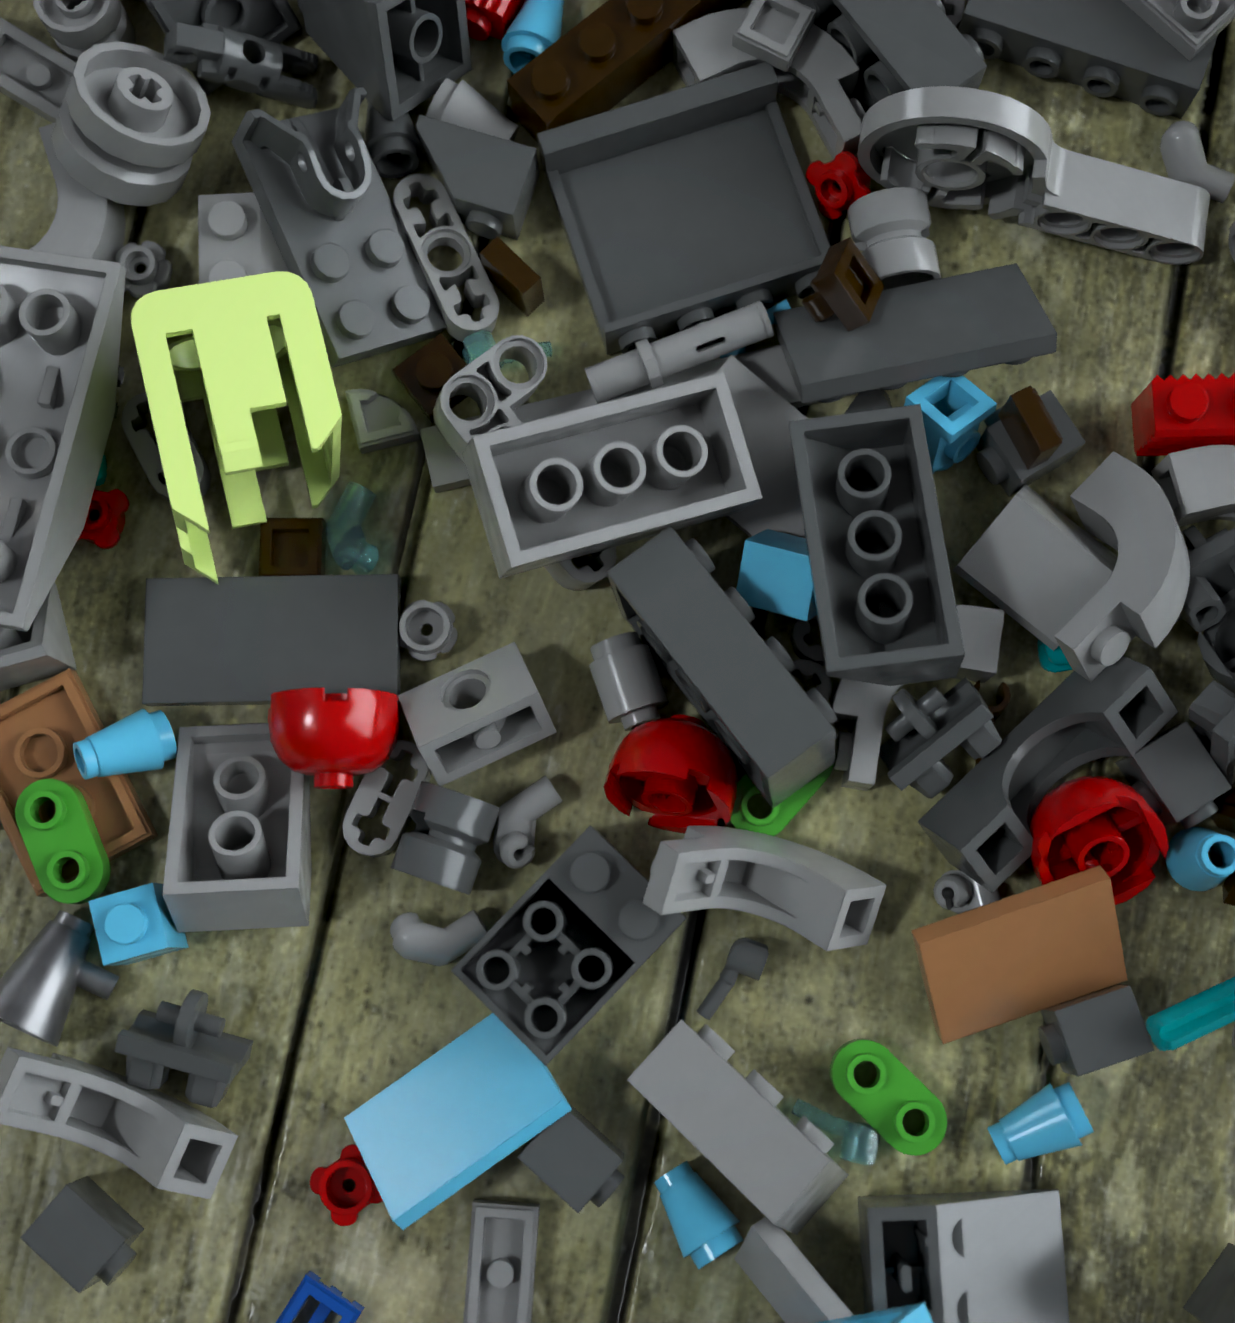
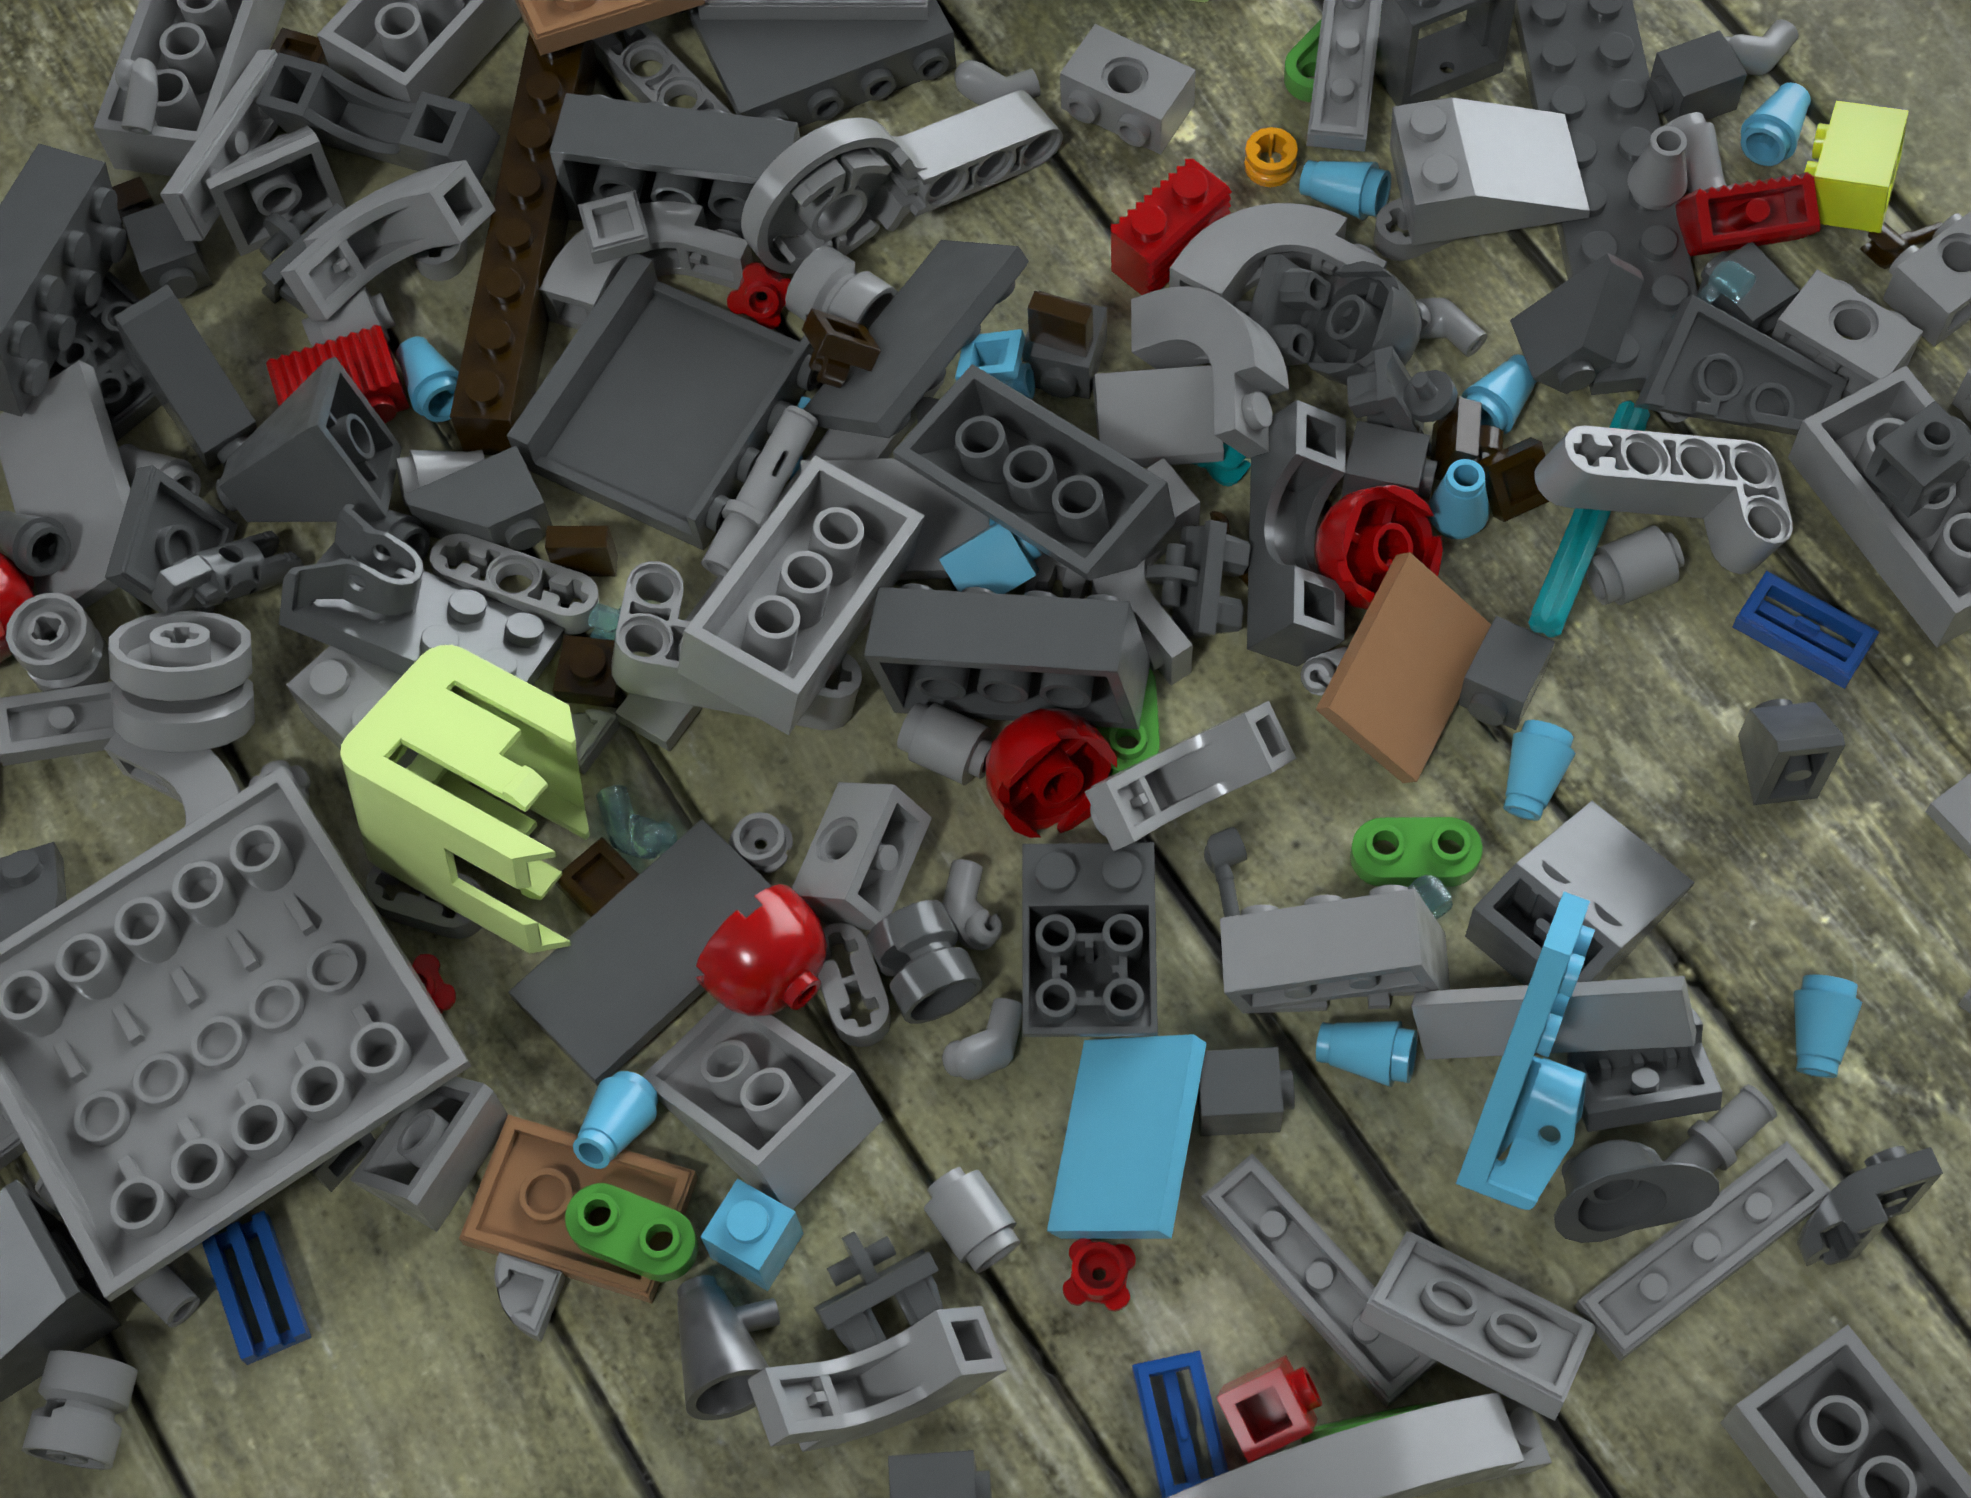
camera: 45 degrees left, 15 degrees down
none -> light grey brick [924,1167,1021,1273]

